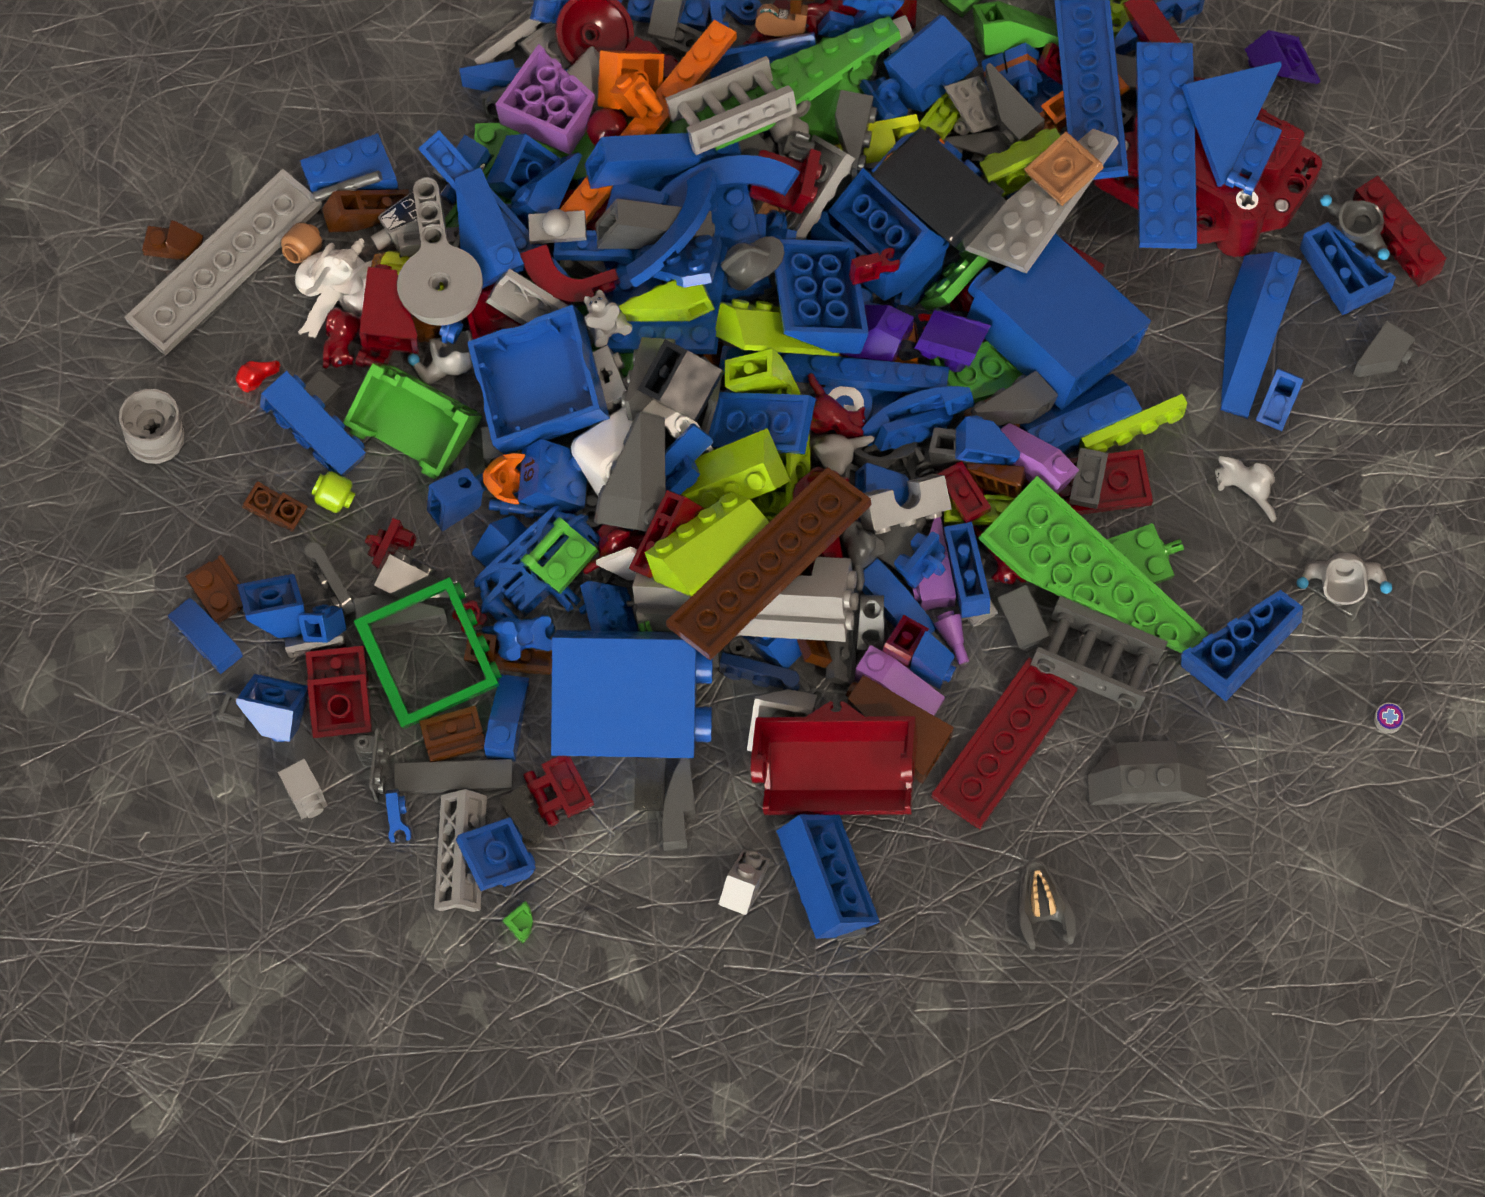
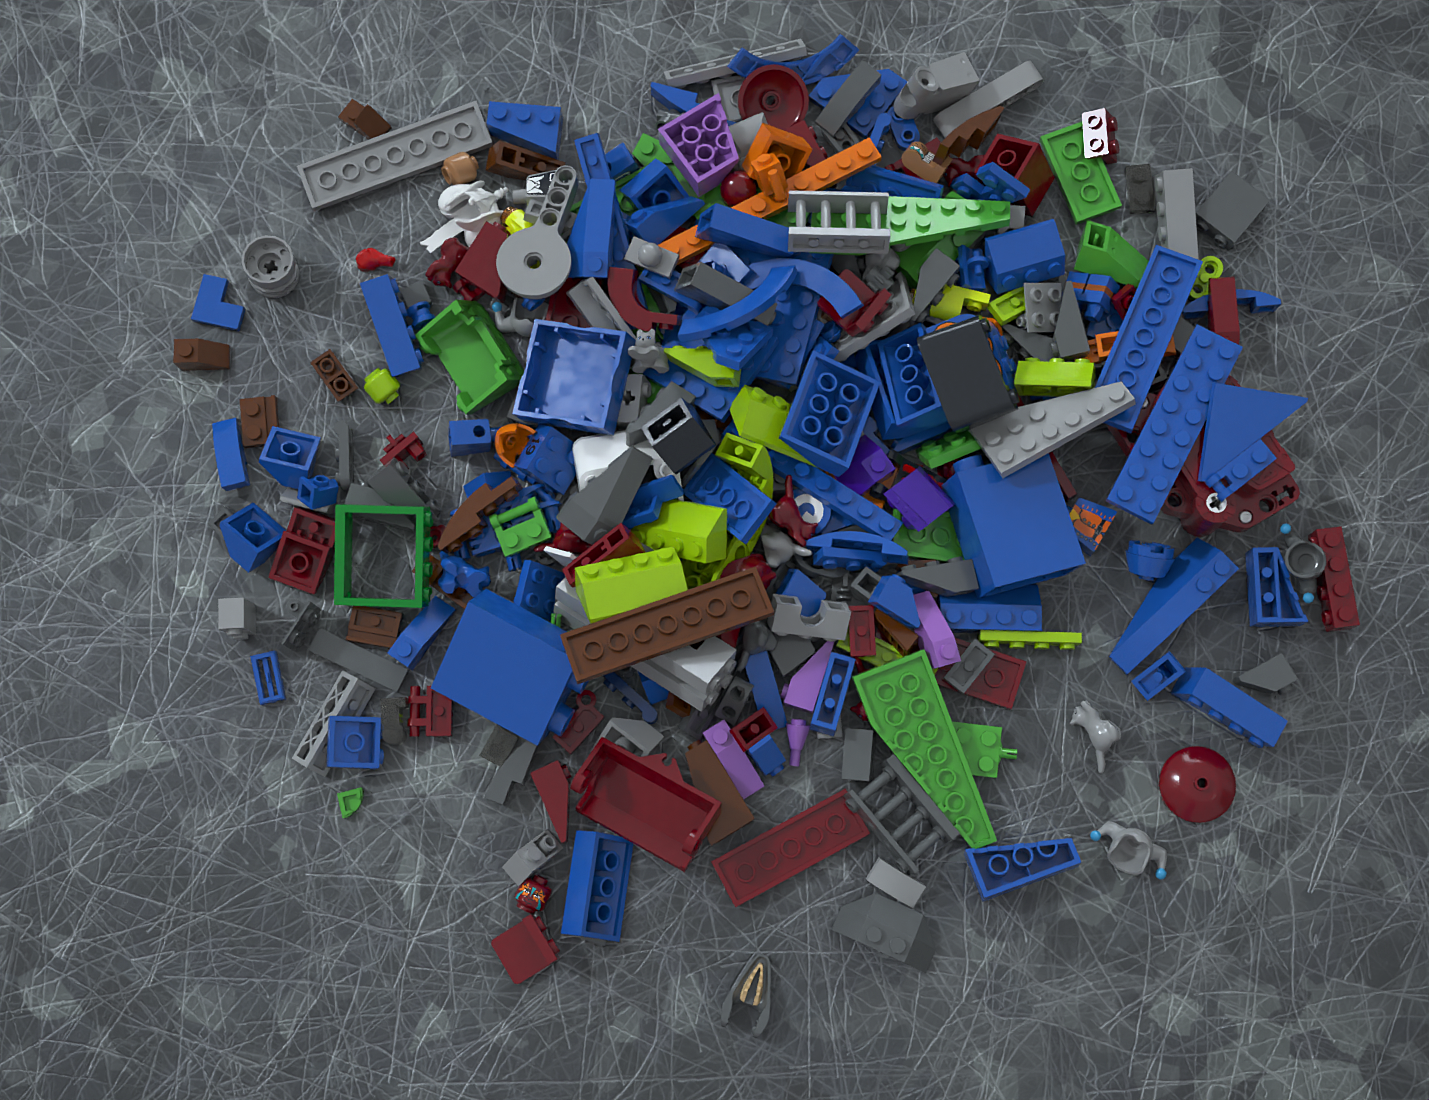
camera: 30 degrees right, 10 degrees up
dark grey piece [313,170,383,202] -> none
blue plate [385,789,412,843] -> none
dark grey piece [720,237,785,291] -> none
dark red plate [849,248,900,285] -> none
blue hips [894,531,946,589] -> none
medium nougat tile [1024,131,1104,206] -> none
dark purple slope [1245,30,1321,84] -> none
tile [1374,702,1405,733] -> none
none -> reddish brown slope [173,338,230,371]
none -> blue tile [191,274,246,331]
none -> blue tile [250,650,286,705]
none -> blue wheel [407,301,435,330]
none -> reddish brown slope [438,476,523,554]
none -> dark red bracket [491,914,560,984]
none -> dark red head [514,874,552,914]
none -> dark red slope [530,760,572,844]
none -> dark red hinge [552,690,605,755]
none -> light grey slope [866,857,926,908]
none -> torso [1066,498,1117,556]
none -> blue cone [1125,540,1176,580]
none -> dark red dish [1159,746,1236,823]
none -> blue wedge [1170,667,1288,748]

